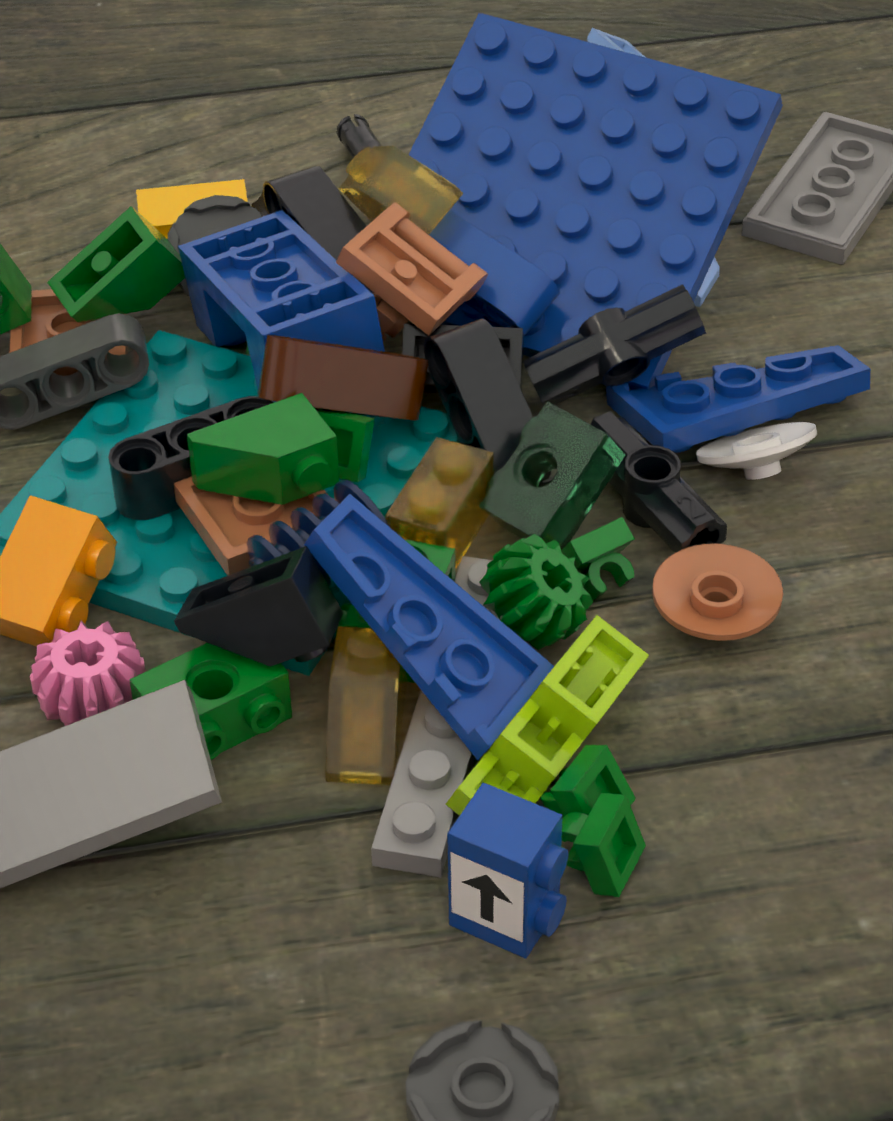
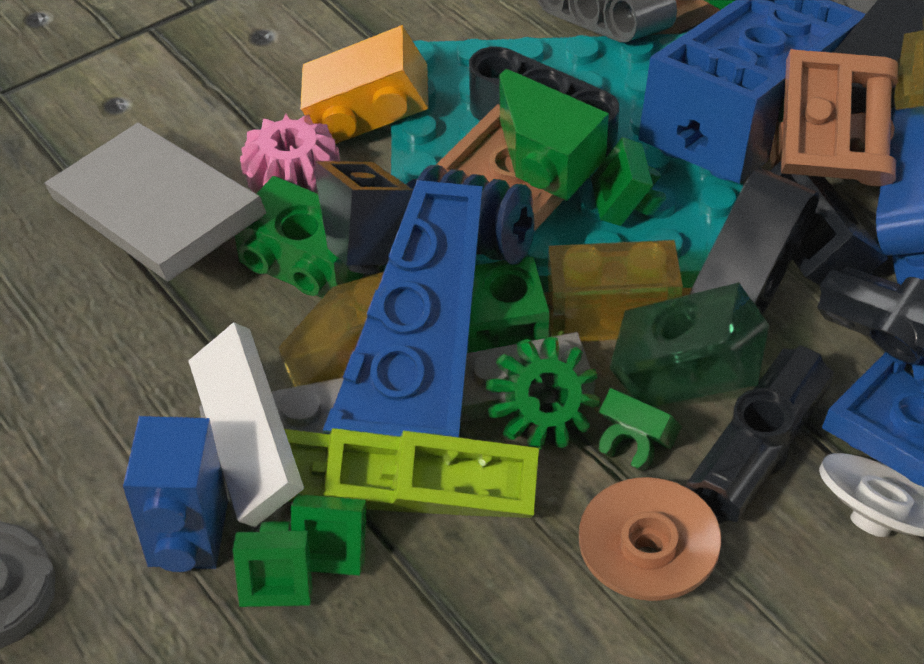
camera: 65 degrees right, 5 degrees up
reddish brown beam [257,335,429,420] -> none
none -> white tile [189,322,304,527]

